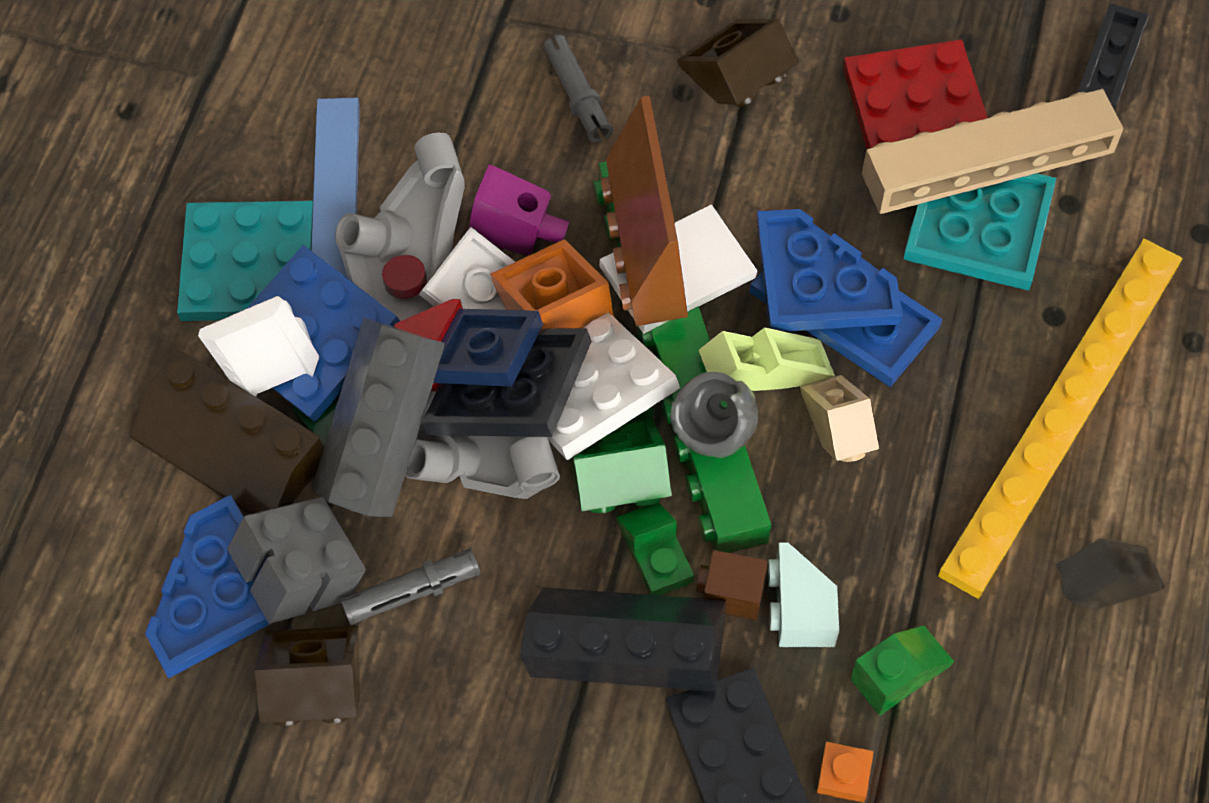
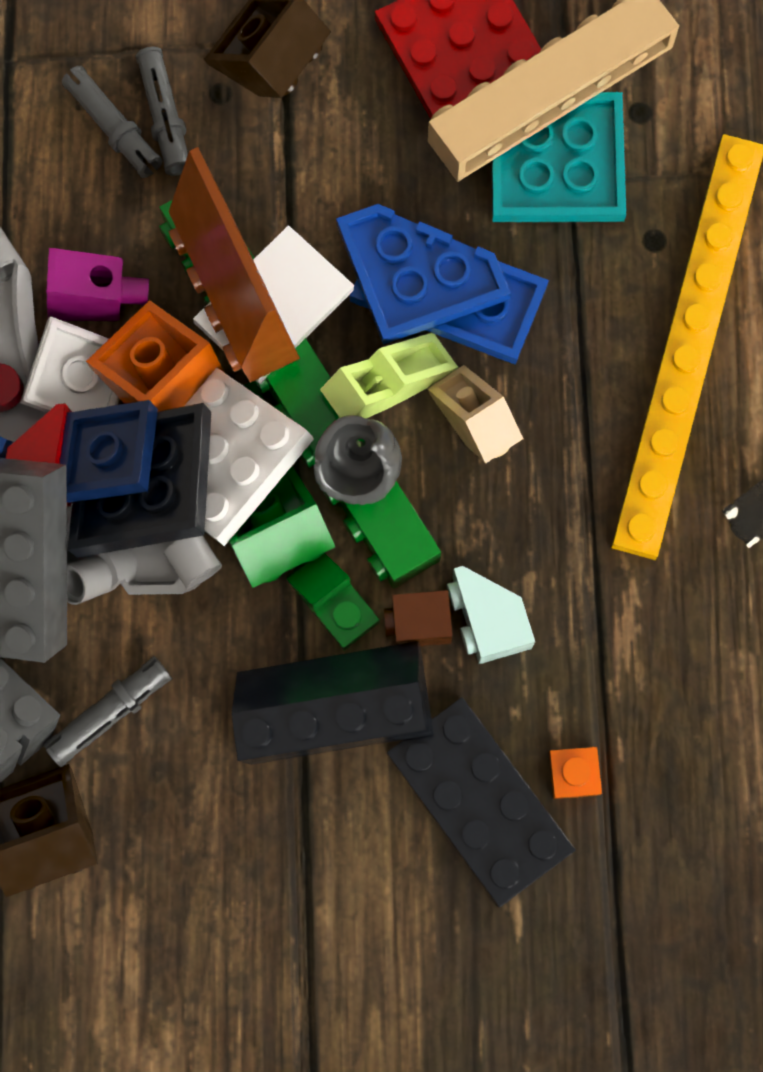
camera: 15 degrees left, 15 degrees up
green slope [850,626,954,716] -> none
none -> dark grey pin [135,47,188,176]

